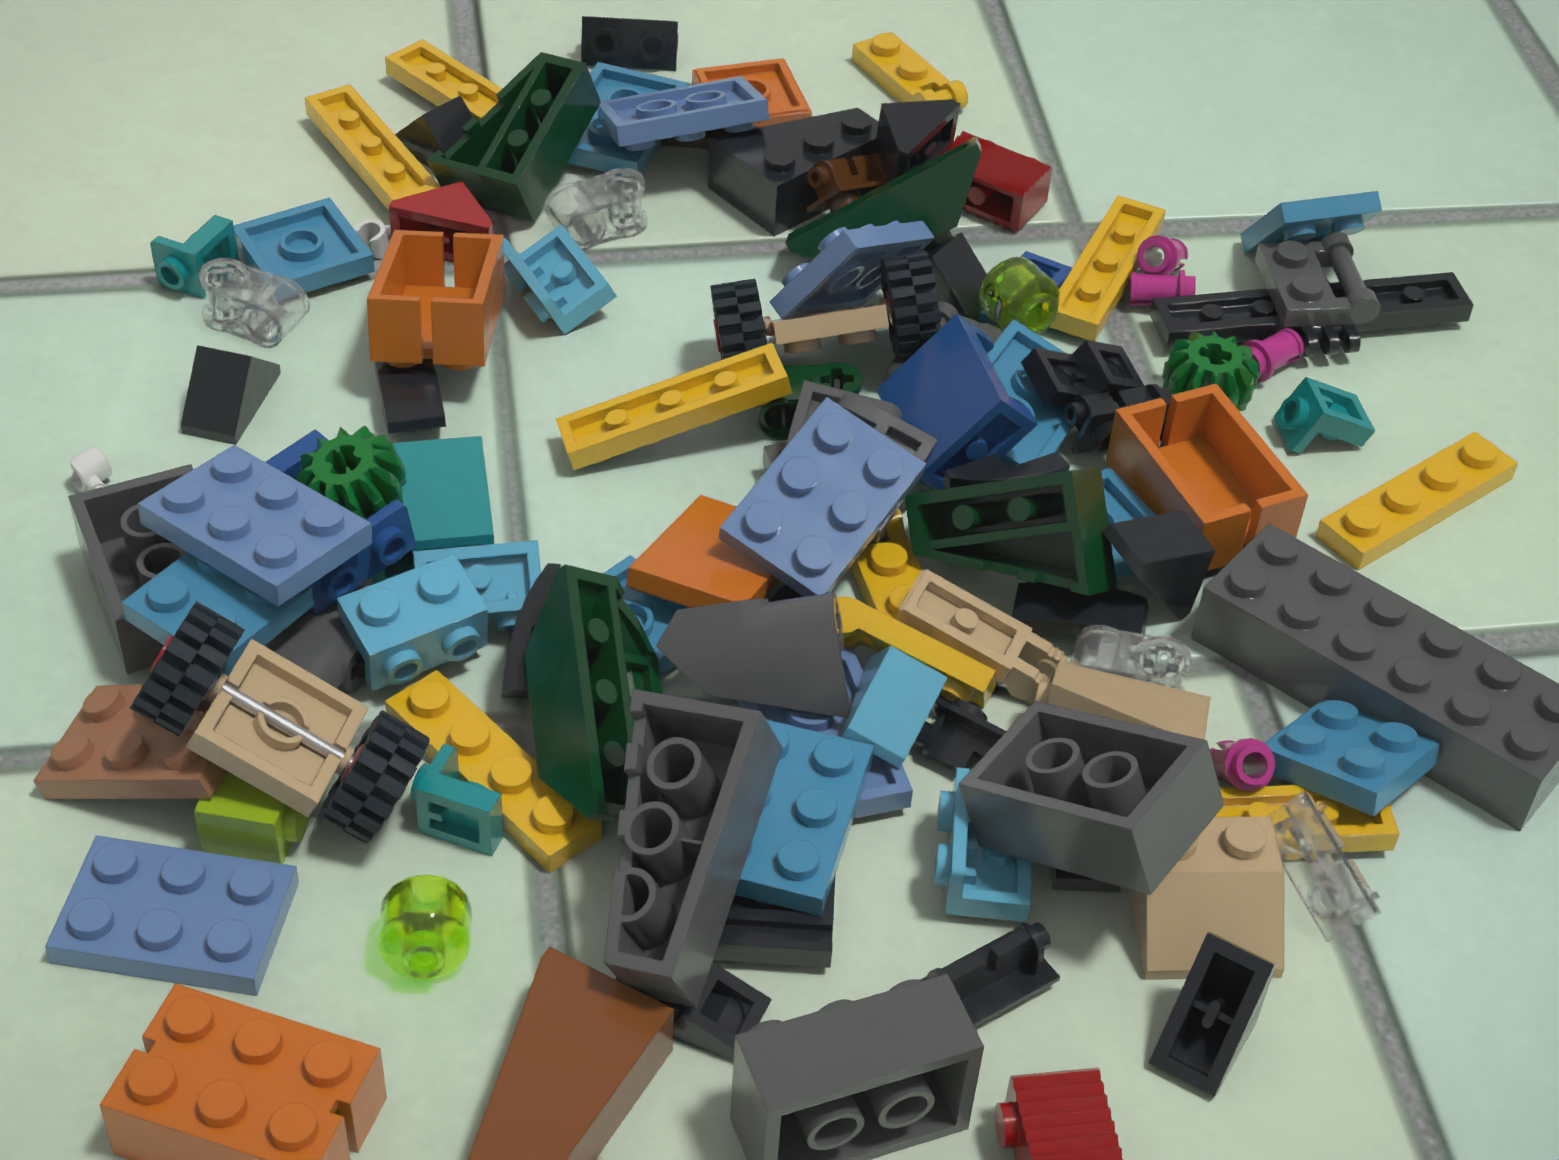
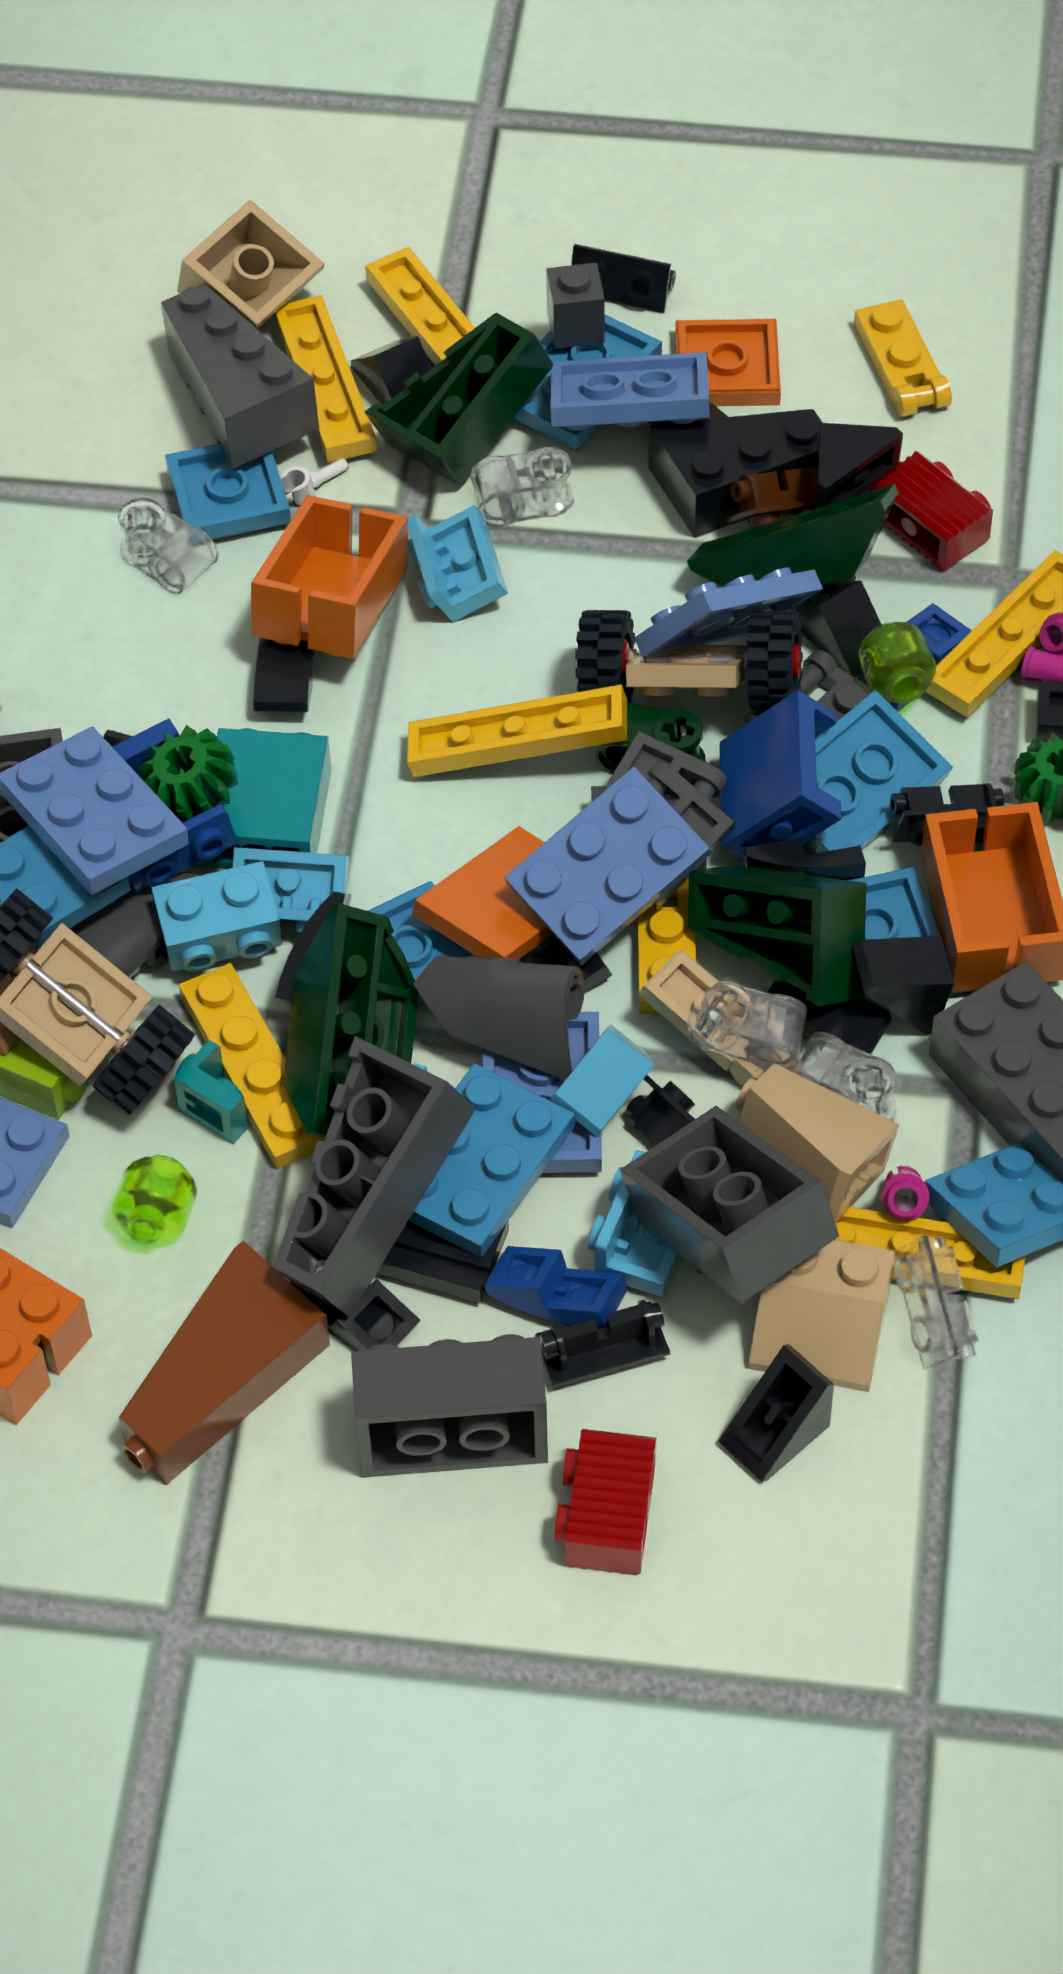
camera: 20 degrees right, 10 degrees up
teal bracket [150,215,240,299] -> none
black slope [181,345,281,445] -> none
red slope [388,182,493,263] -> none
yellow plate [837,596,996,707] -> none
black slope [1020,340,1144,408] -> none
none -> dark grey wedge [161,283,319,470]
none -> tan slope [177,200,325,329]
none -> blue slope [484,1246,627,1329]
none -> dark grey brick [546,263,605,349]
none -> clear piece [687,981,807,1070]

